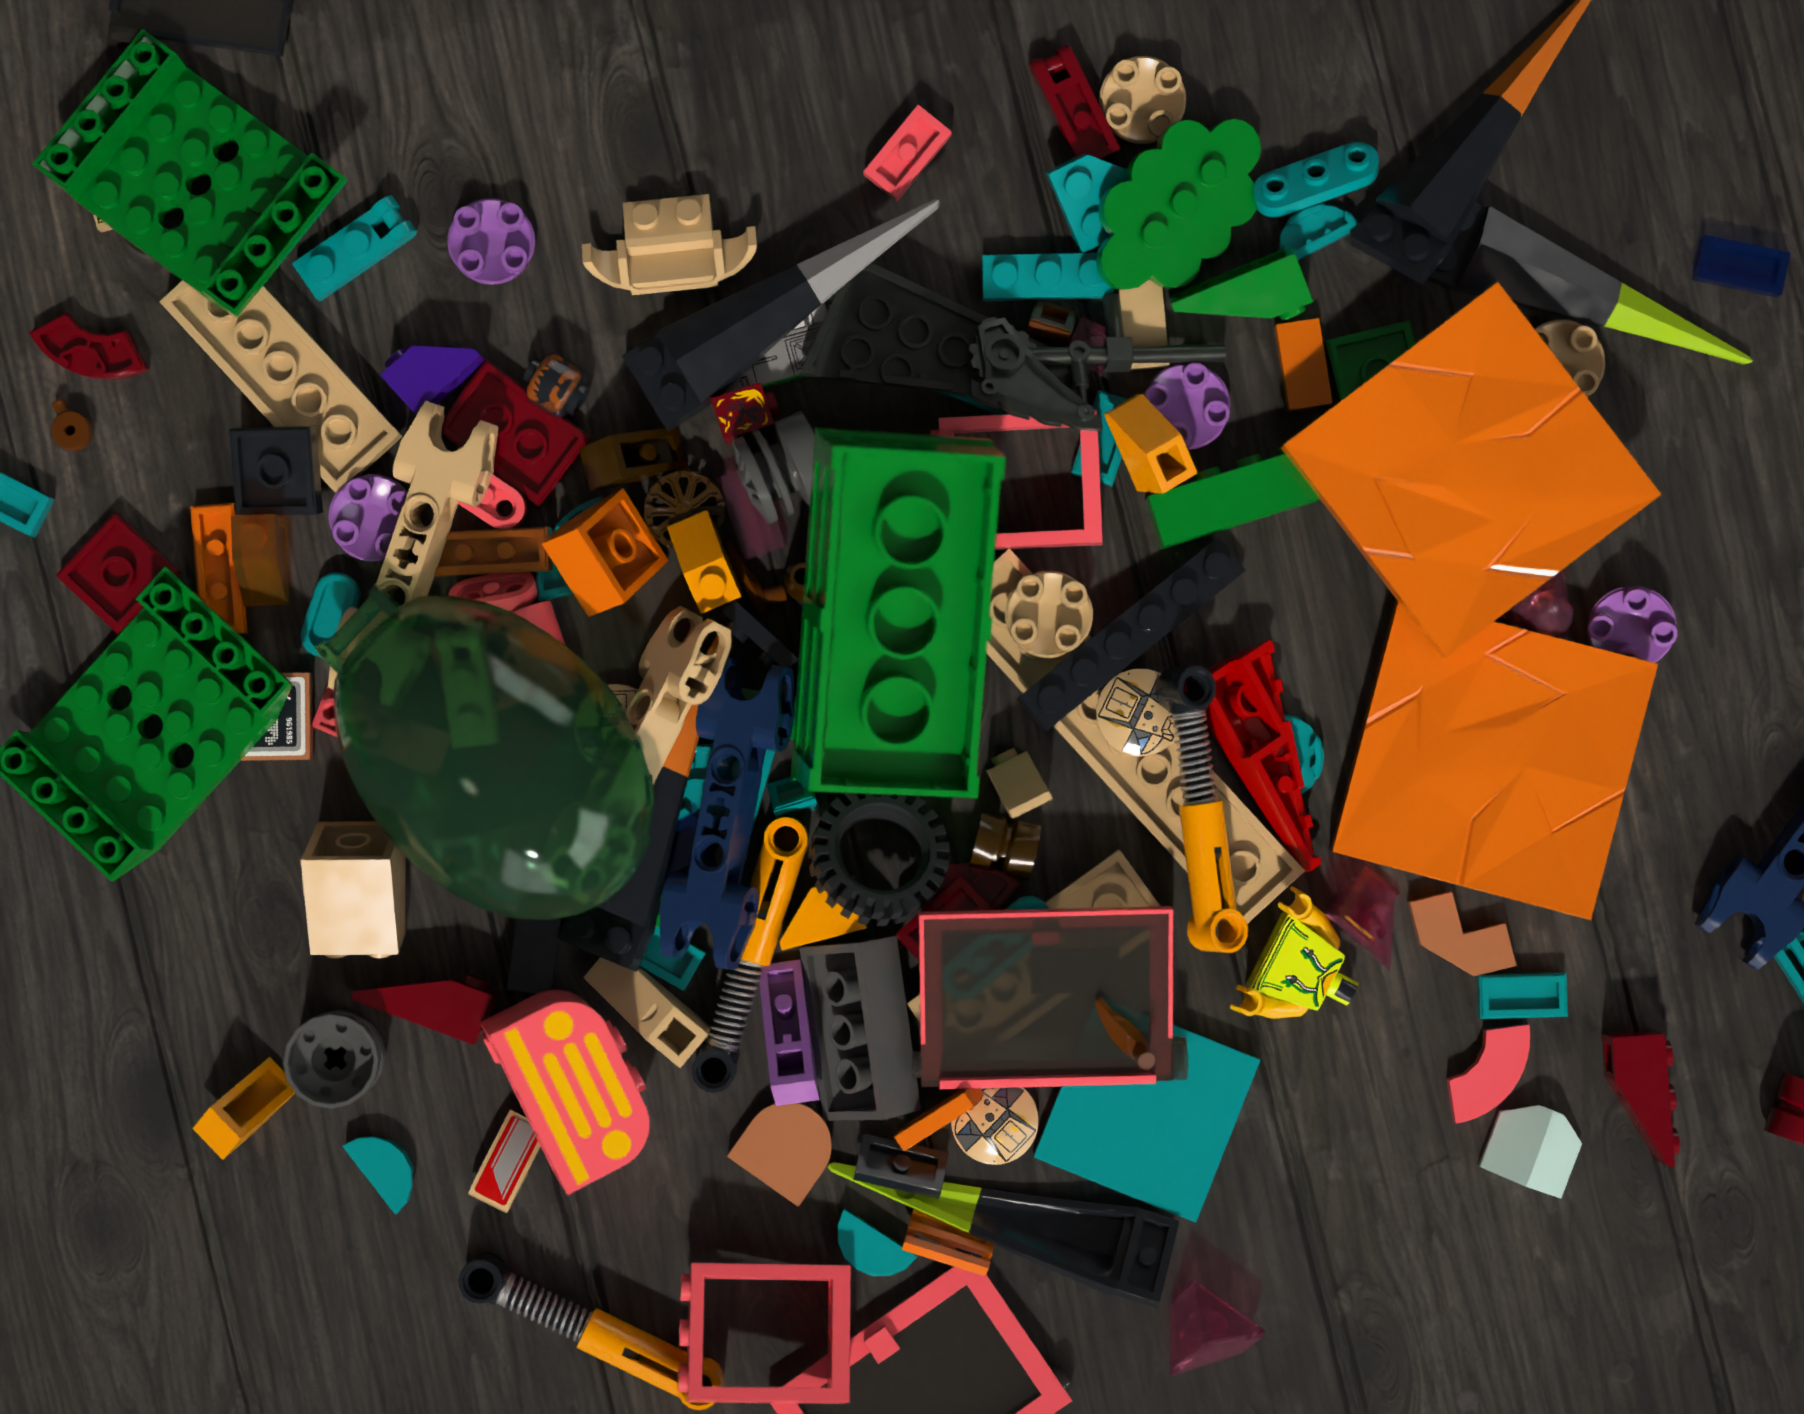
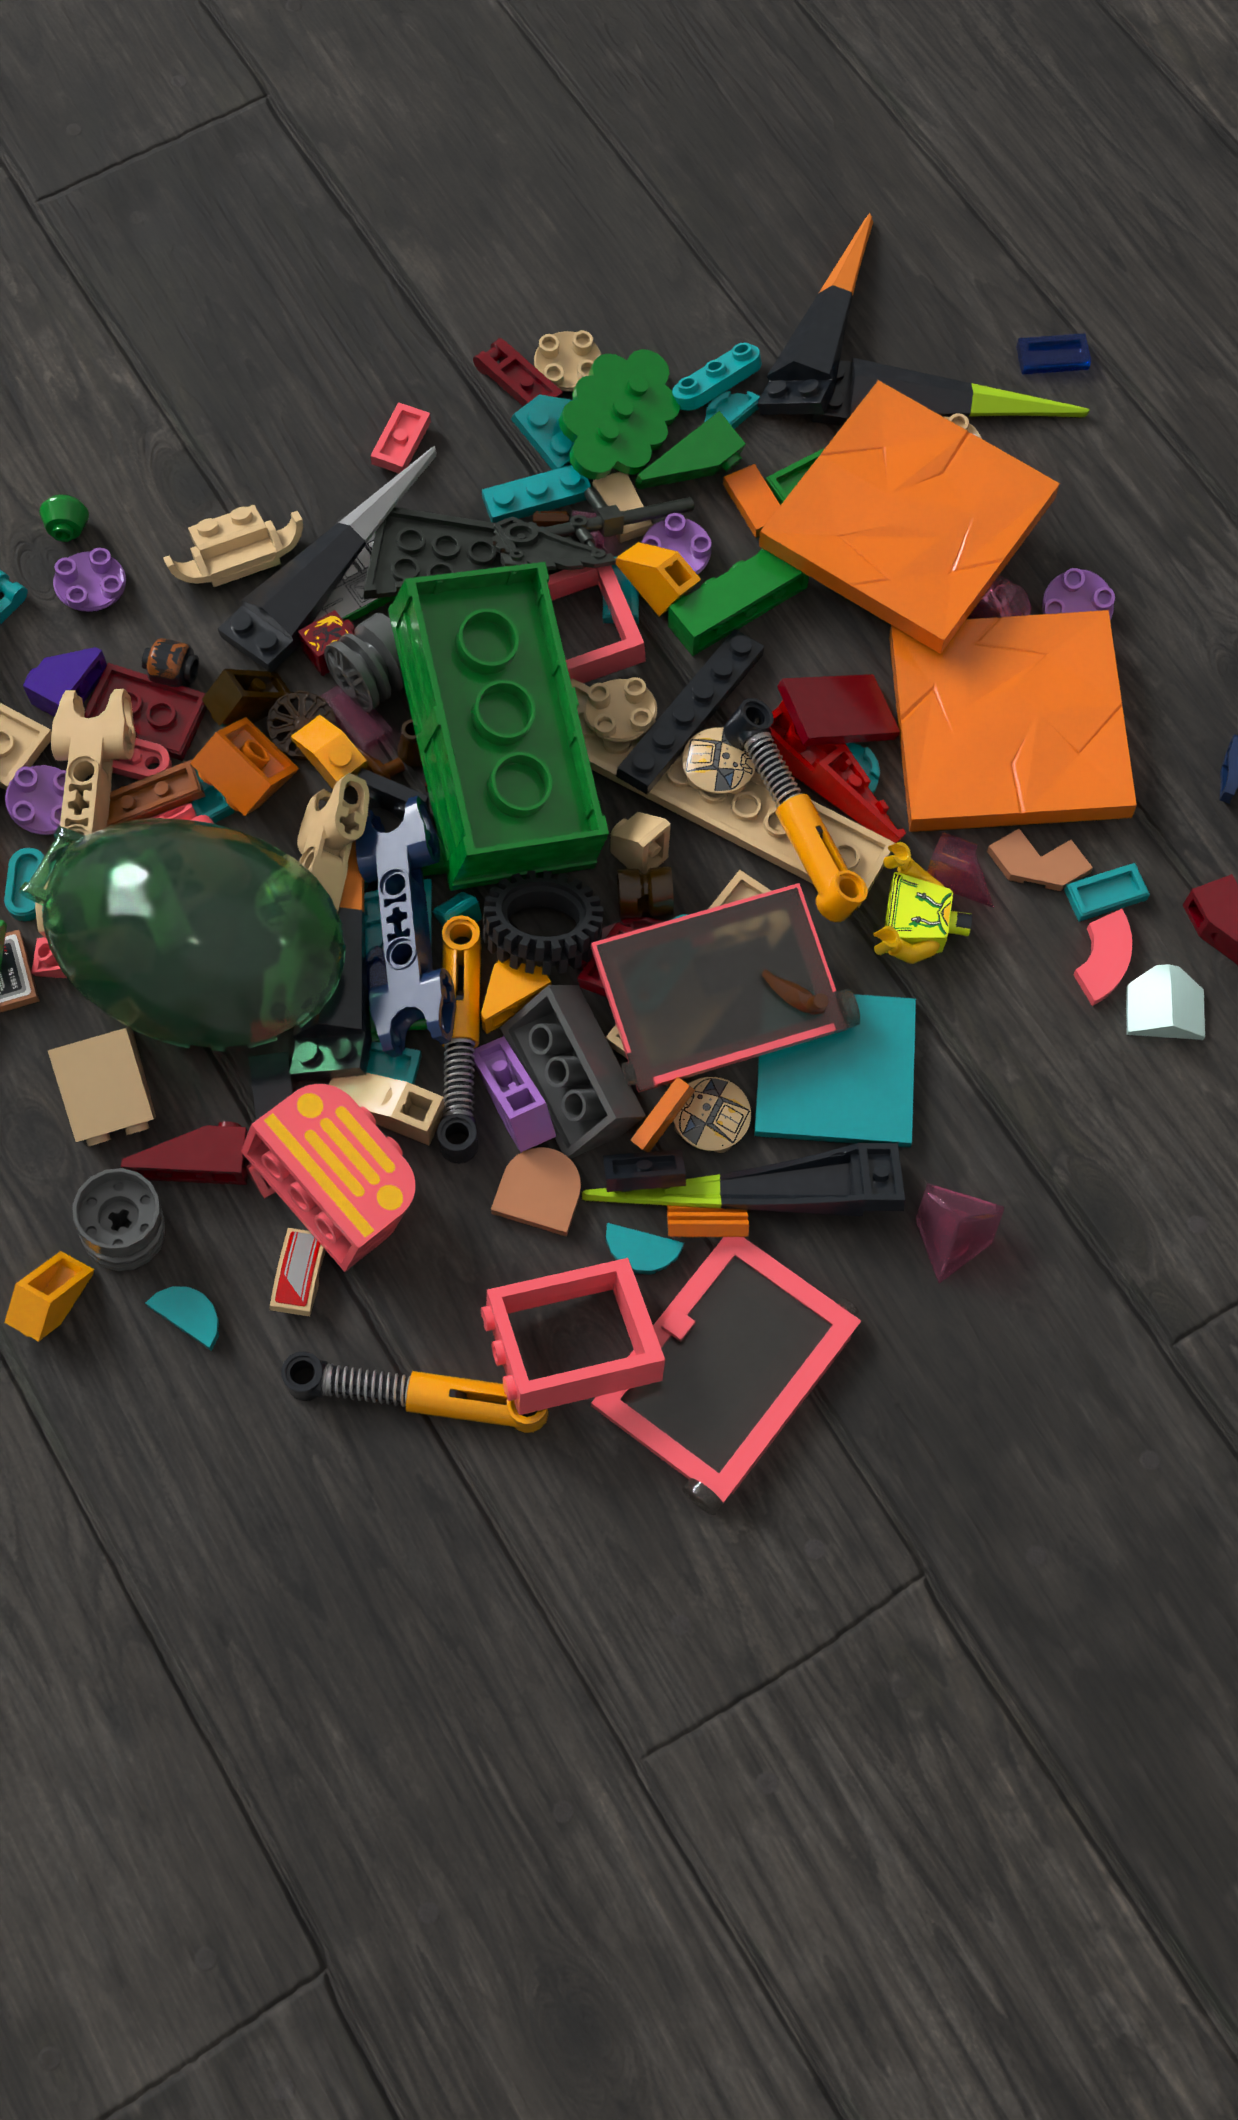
camera: 25 degrees left, 20 degrees down
none -> green cone [39,495,89,542]
none -> dark red tile [777,674,900,746]

